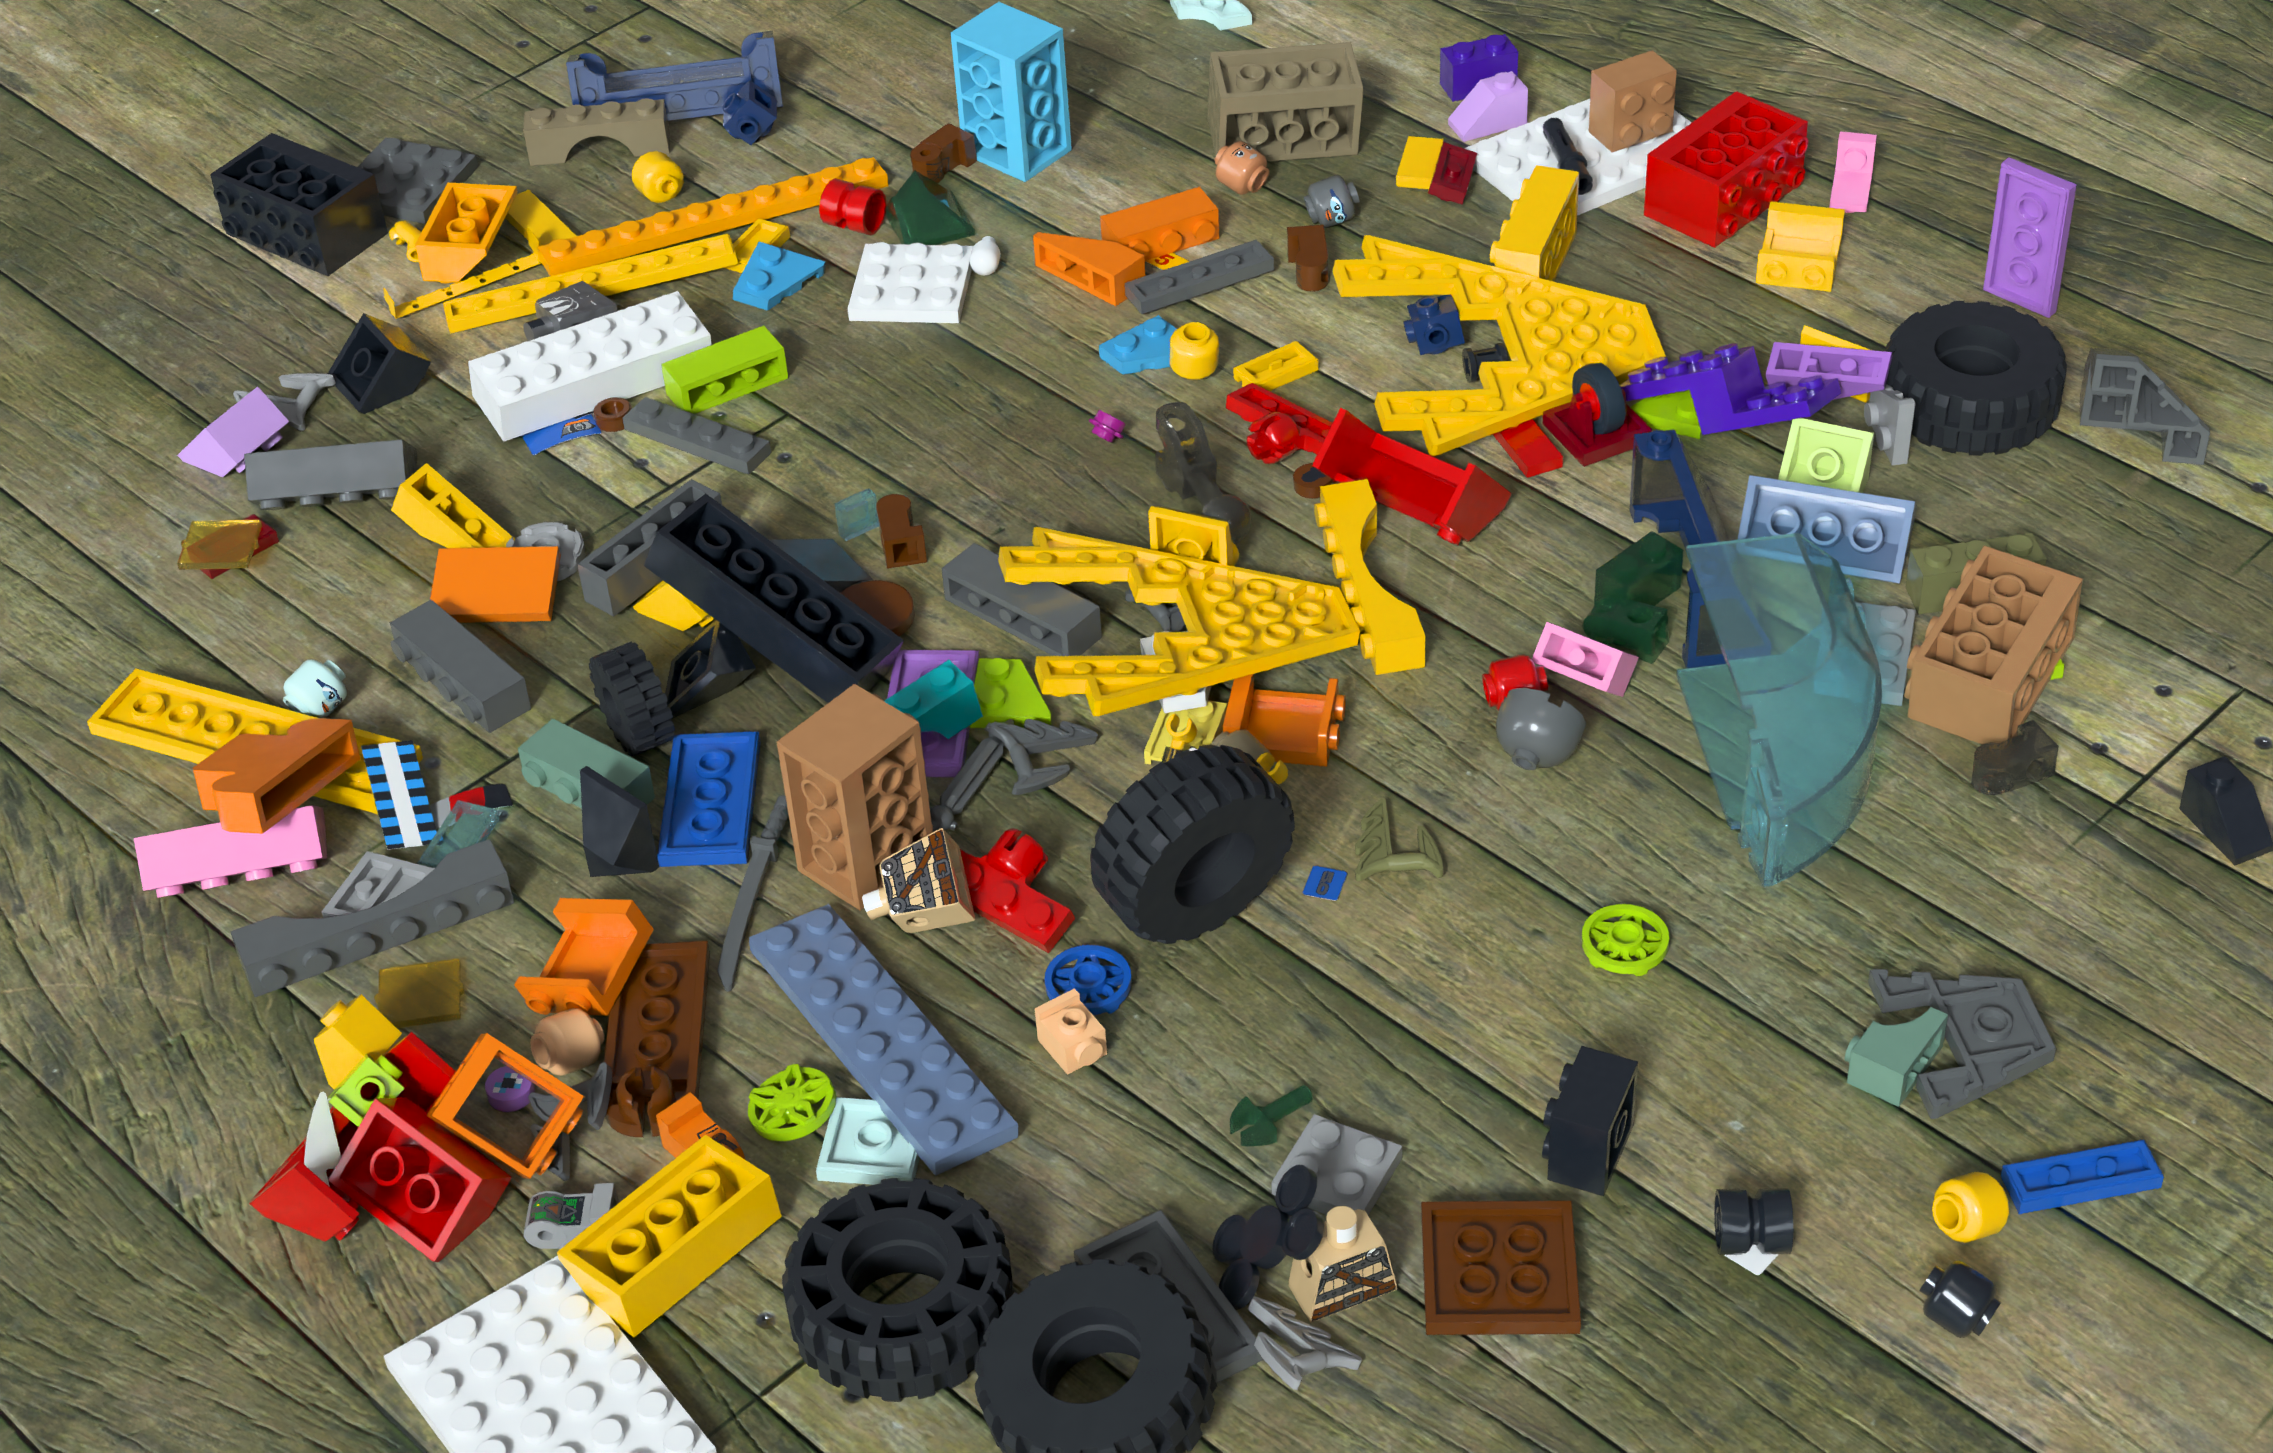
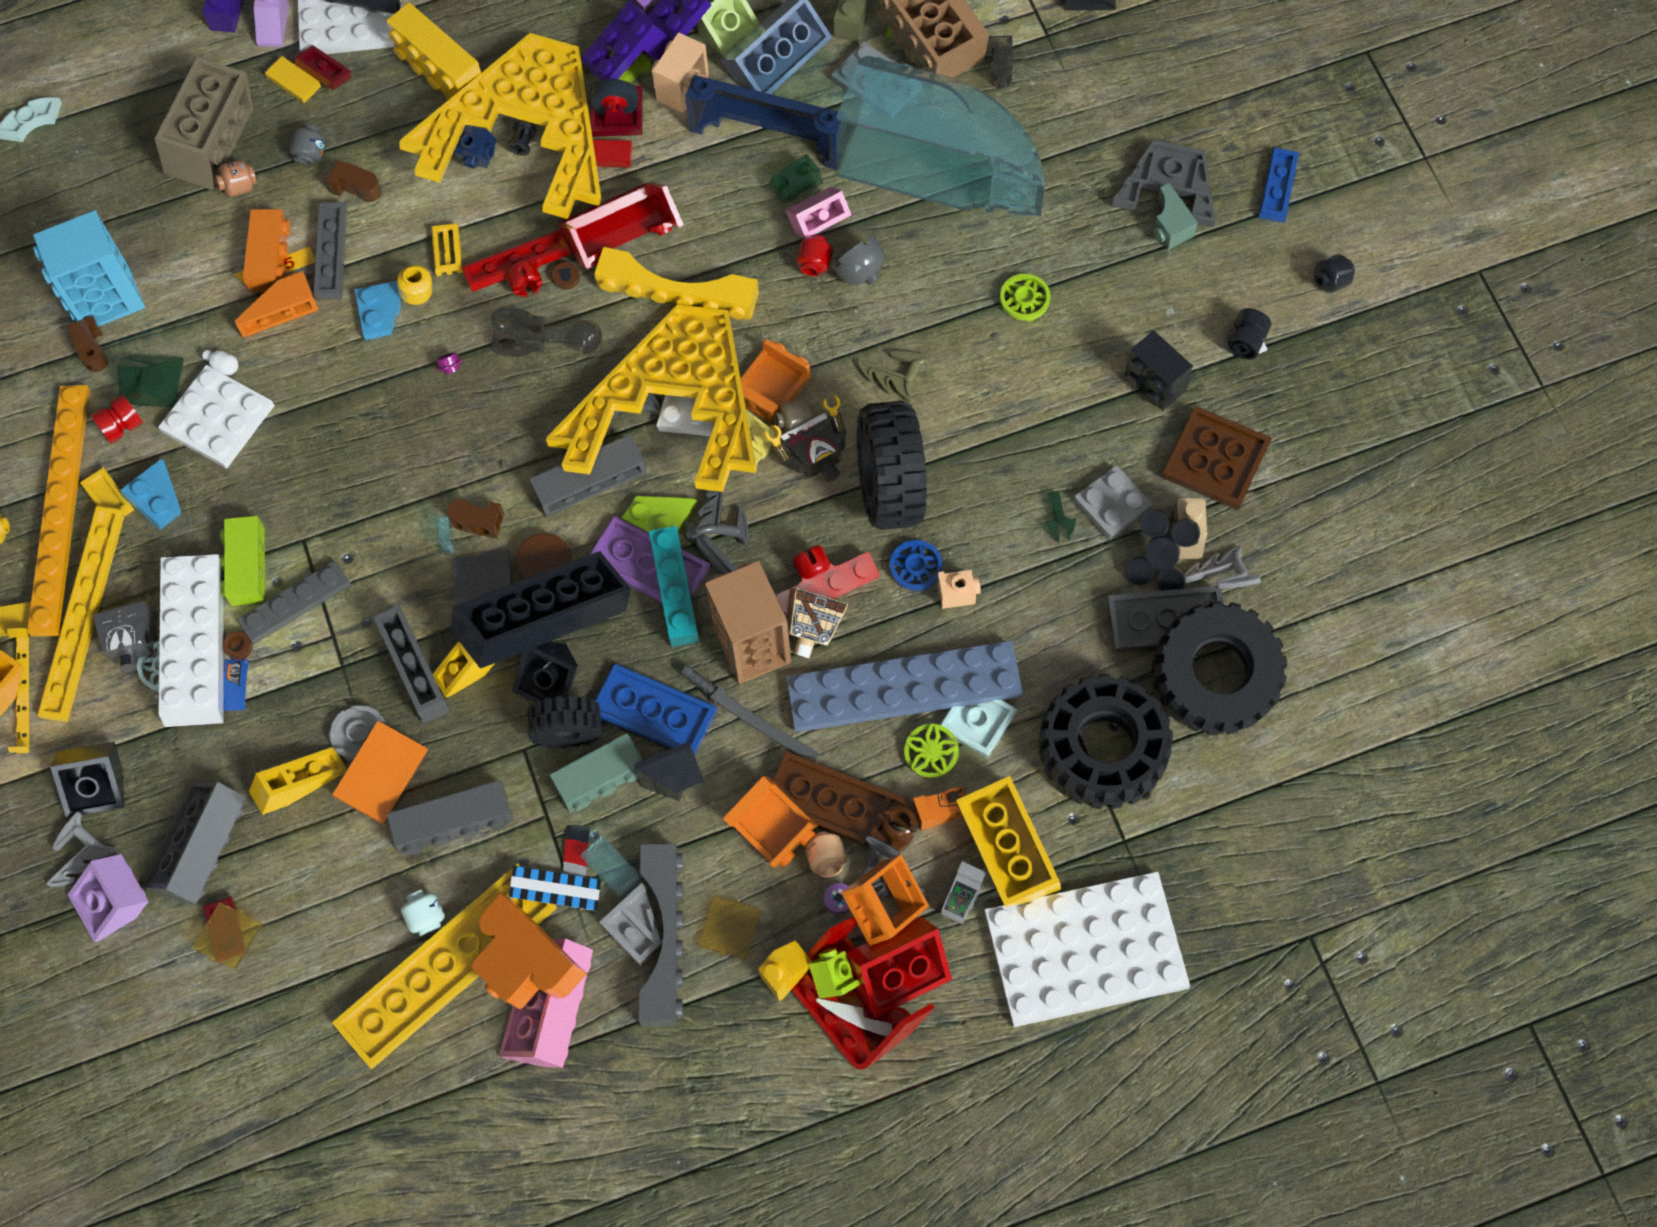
camera: 65 degrees left, 25 degrees up
yellow slope [1148,506,1239,566] -> none
clear green brick [1594,531,1684,625] -> none
yellow head [1932,1172,2009,1243] -> none
none -> light nougat brick [651,32,709,113]

